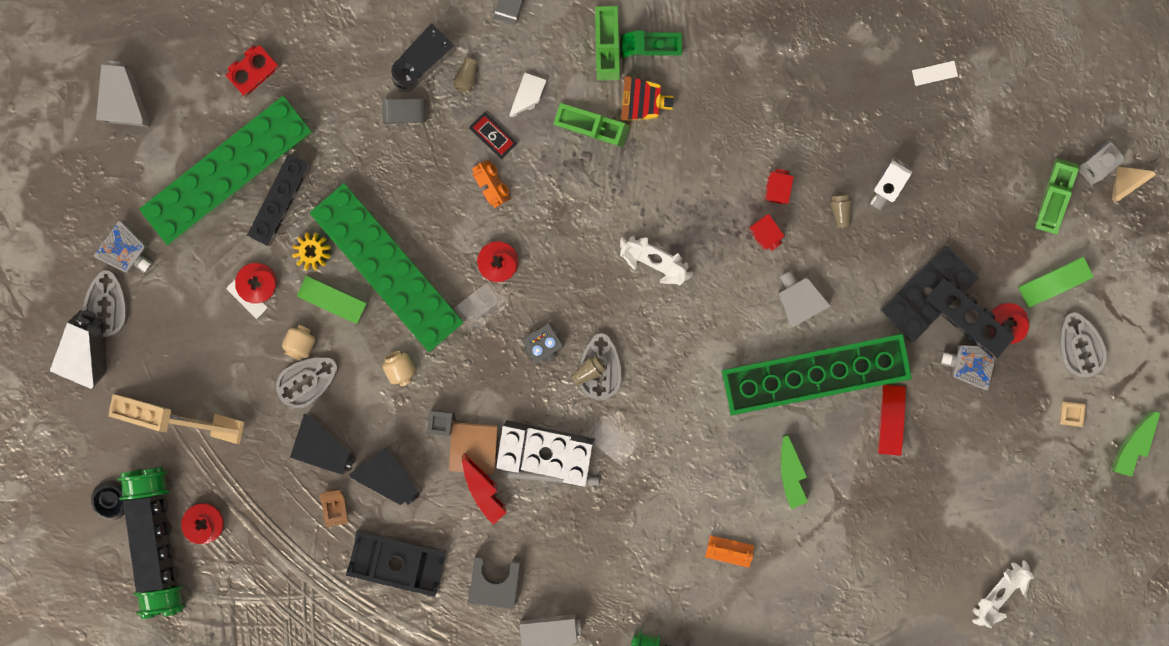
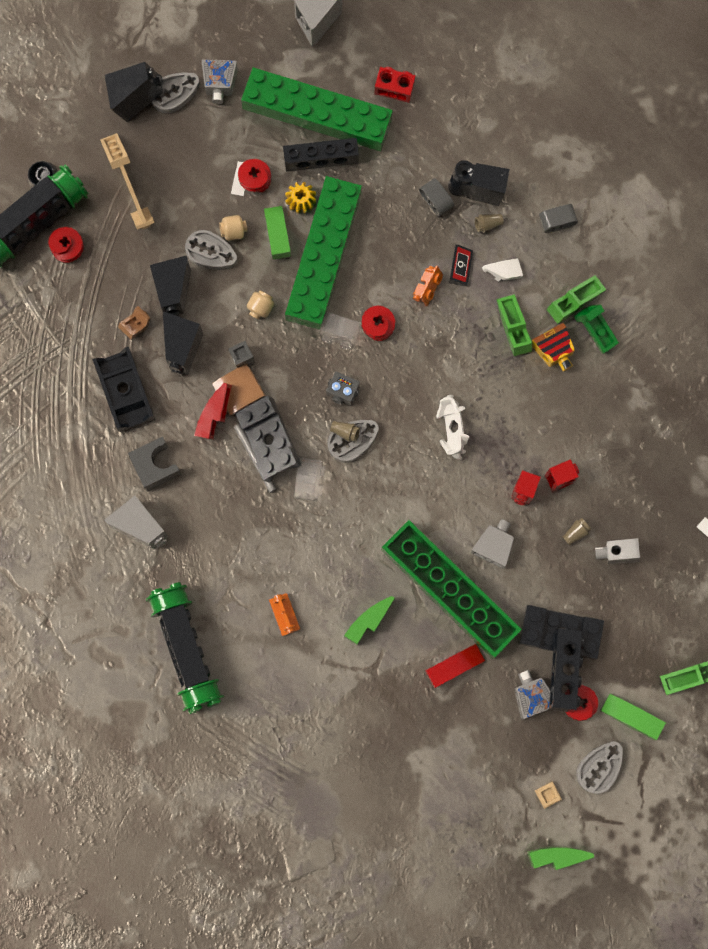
camera: 55 degrees right, 10 degrees down
white piece [972,560,1034,628] -> none

